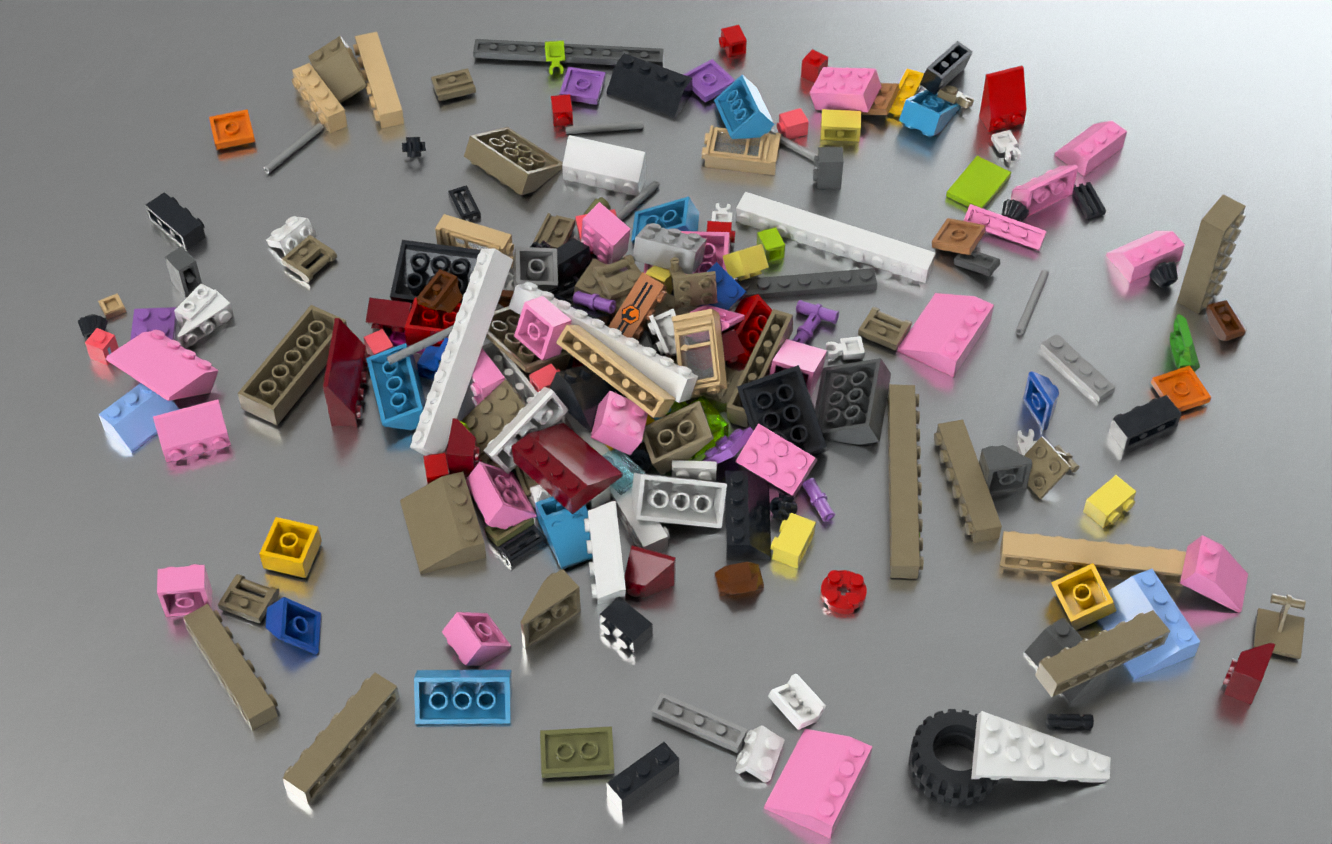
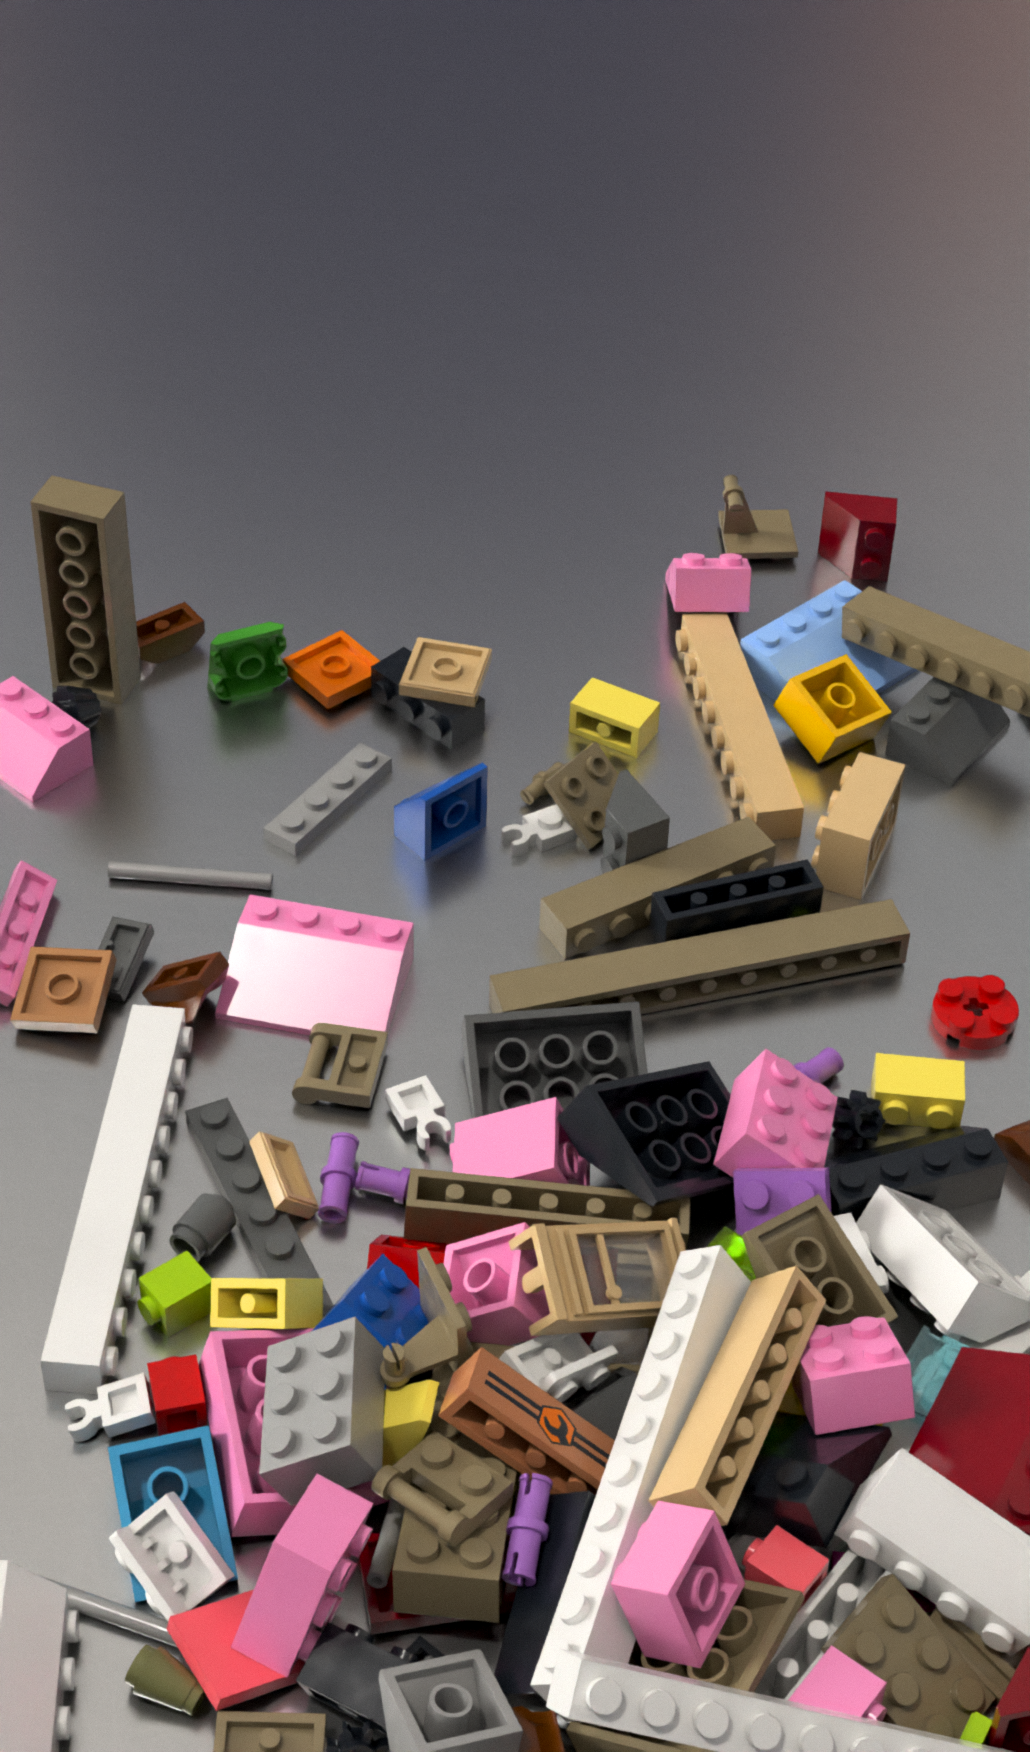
camera: 110 degrees left, 10 degrees down
none -> white bracket [109,1491,235,1621]
none -> reddish brown slope [142,951,230,1024]
none -> dark grey brick [169,1193,236,1262]
none -> tan tile [249,1132,319,1219]
none -> tan tile [399,637,492,707]
none -> black brick [649,859,824,943]
none -> tan brick [811,752,906,900]

